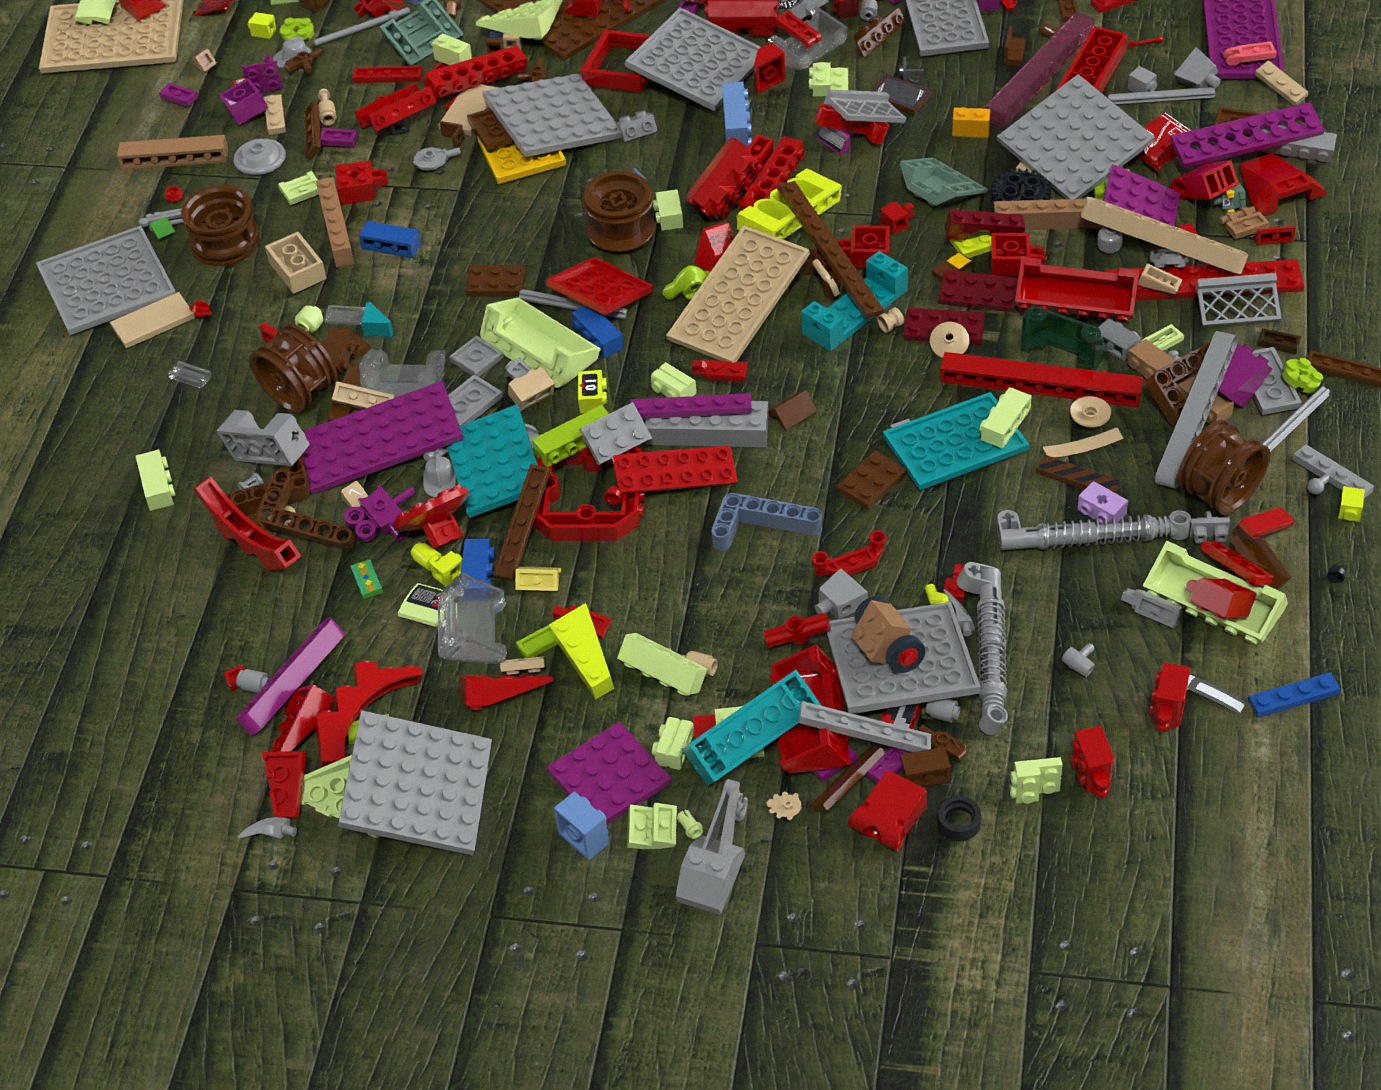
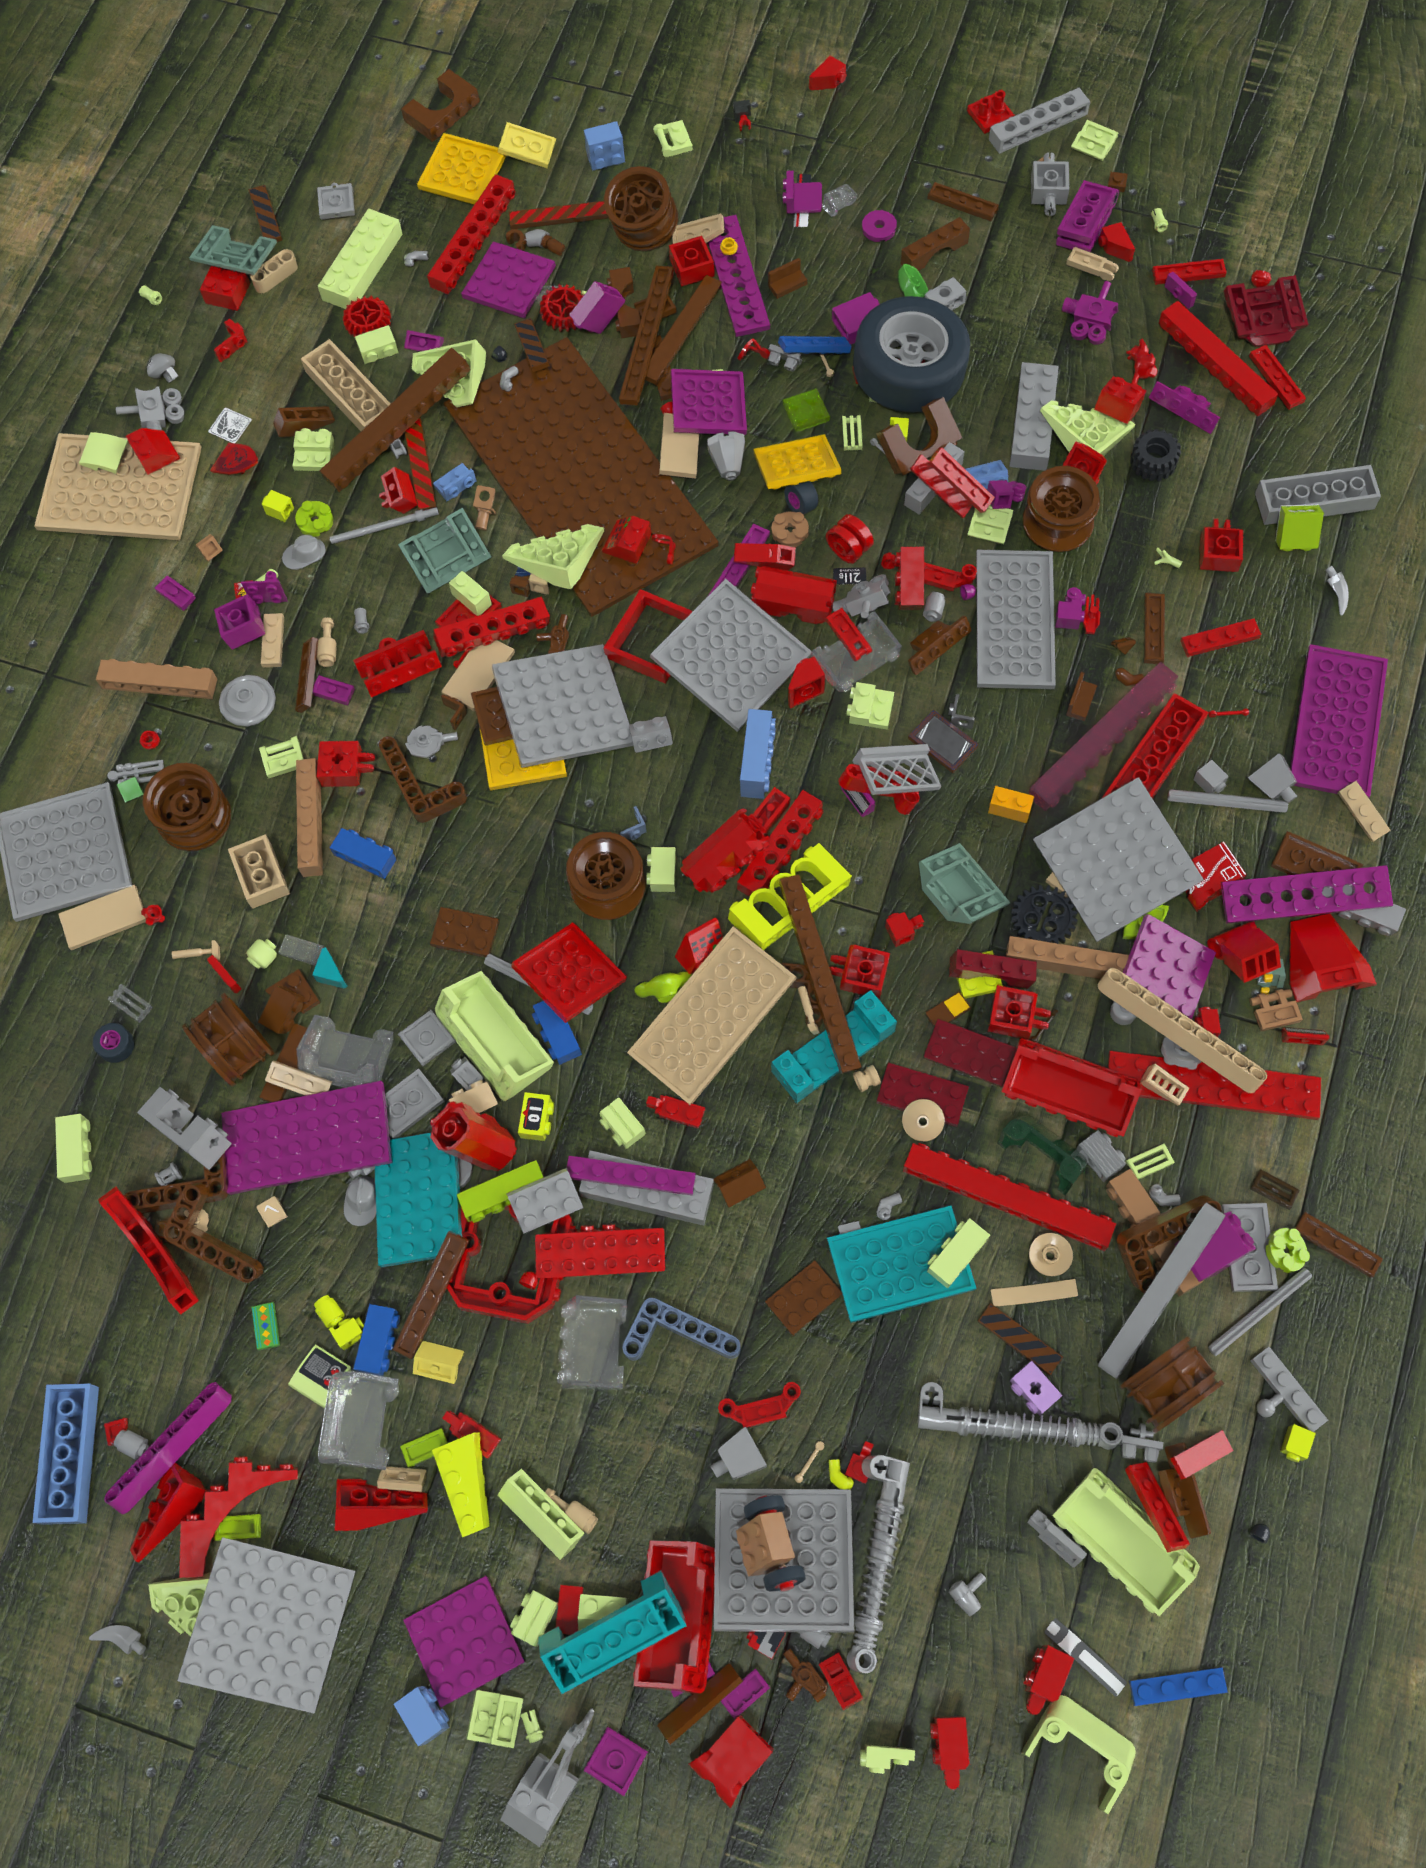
camera: 10 degrees right, 20 degrees up
red wing [262,751,306,819] -> none
reddish brown piece [284,48,323,74] -> none
magenta piece [344,485,415,542] -> none
red tile [352,66,423,83] -> none
red bracket [393,484,470,549] -> none
red piece [764,612,831,648] -> none
tan piece [767,792,801,820] -> none
light grey plate [798,701,931,752] -> none
reddish brown panel [900,747,951,787] -> none
black tyre [937,796,981,841] -> none
light grey bar [943,589,975,636] -> none
red hinge [1186,578,1257,620] -> none
light grey fence [1195,273,1281,327] -> none
coral hinge [1223,41,1277,66] -> none
none -> medium blue brick [33,1384,99,1525]
none -> black wheel [92,1023,134,1063]
none -> tan piece [172,940,220,960]
none -> light grey pin [354,608,369,634]
none -> reddish brown beam [379,736,467,823]
none -> red brick [430,1101,517,1171]
none -> clear windscreen [557,1295,627,1390]
none -> magenta tile [584,1726,648,1796]
none -> tan hinge [795,1441,824,1483]
none -> red slope [819,1653,863,1711]
none -> light grey arm [877,1193,902,1220]
none -> yellowish green windscreen [1021,1695,1136,1814]
none -> reddish brown slope [1111,637,1136,655]

